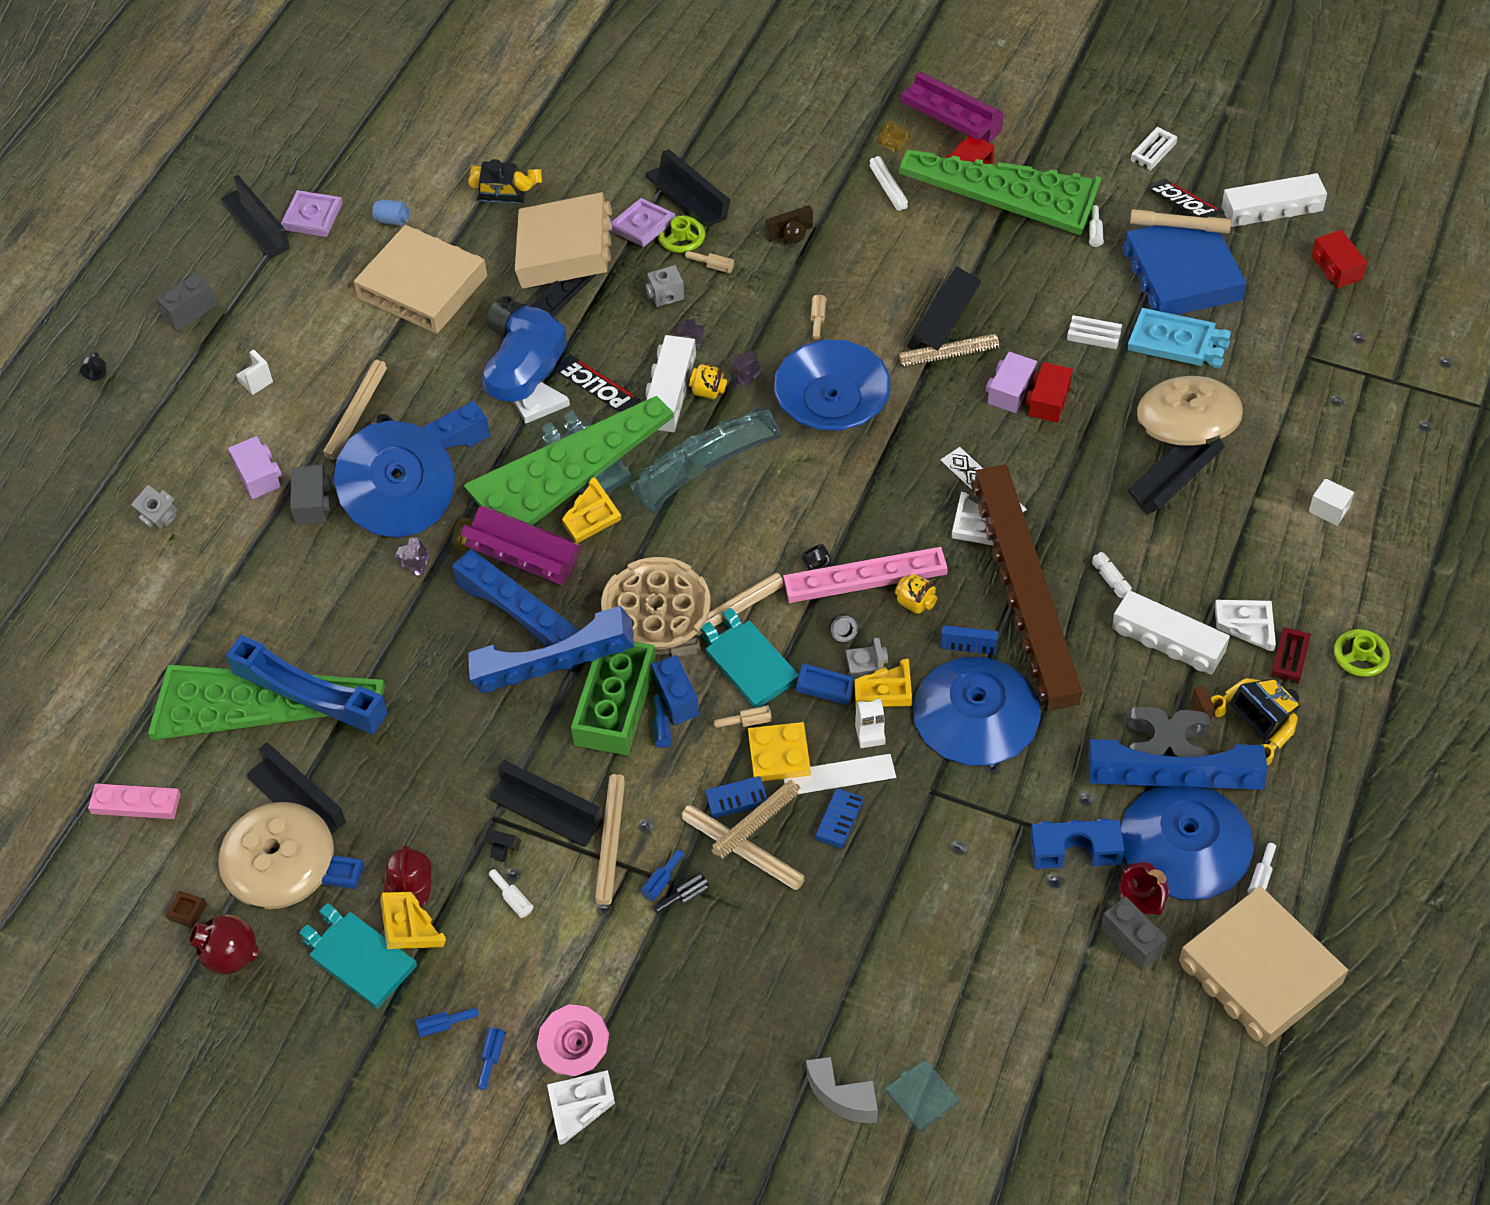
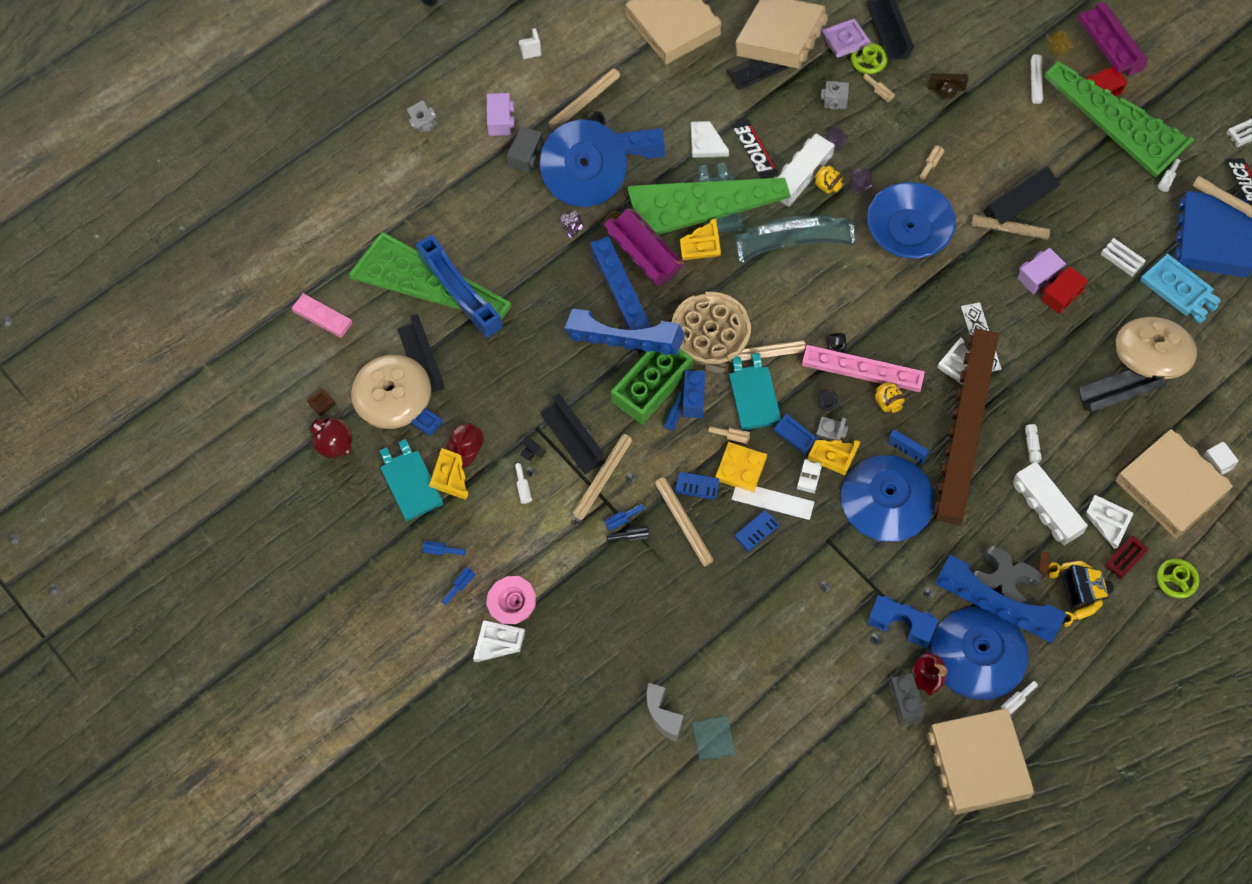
camera: 25 degrees right, 10 degrees up
blue piece [481,295,567,402] -> none
tan axle [712,780,801,859] -> none
none -> tan brick [1116,429,1233,539]

